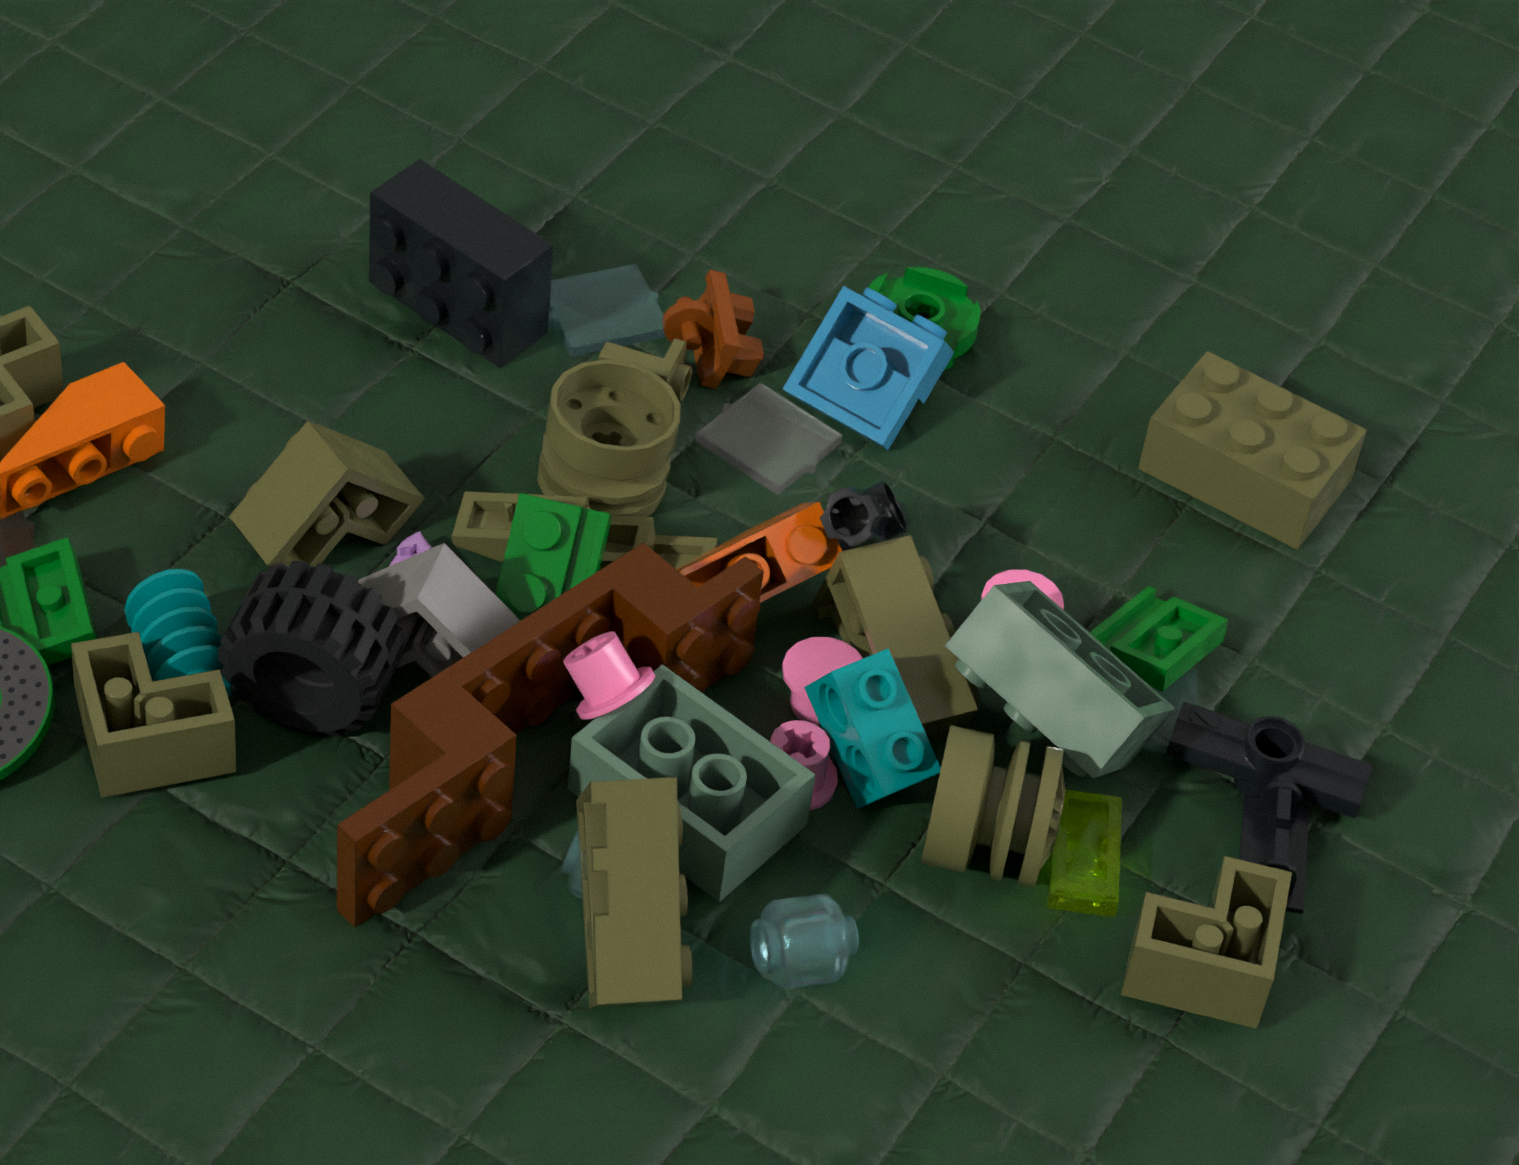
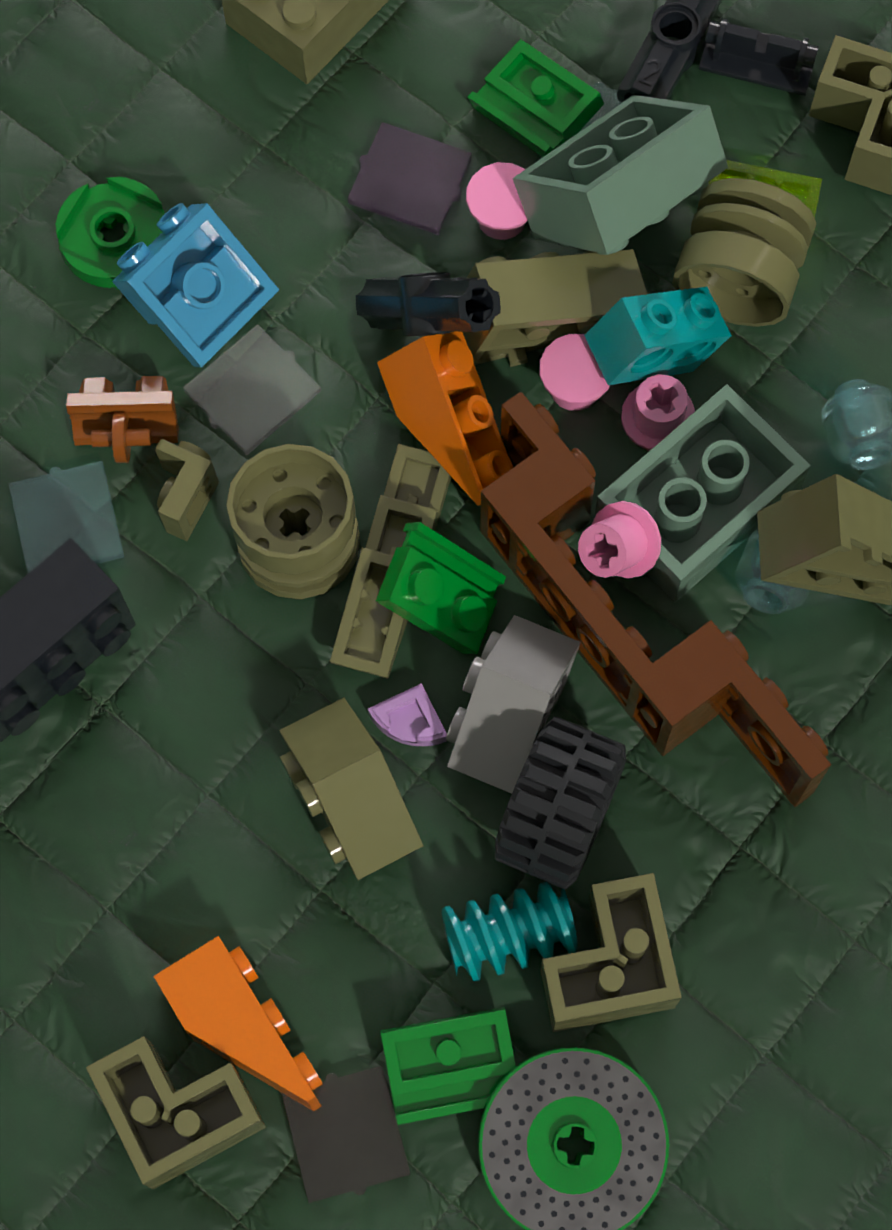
camera: 75 degrees left, 25 degrees up
none -> clear purple piece [348,122,472,235]

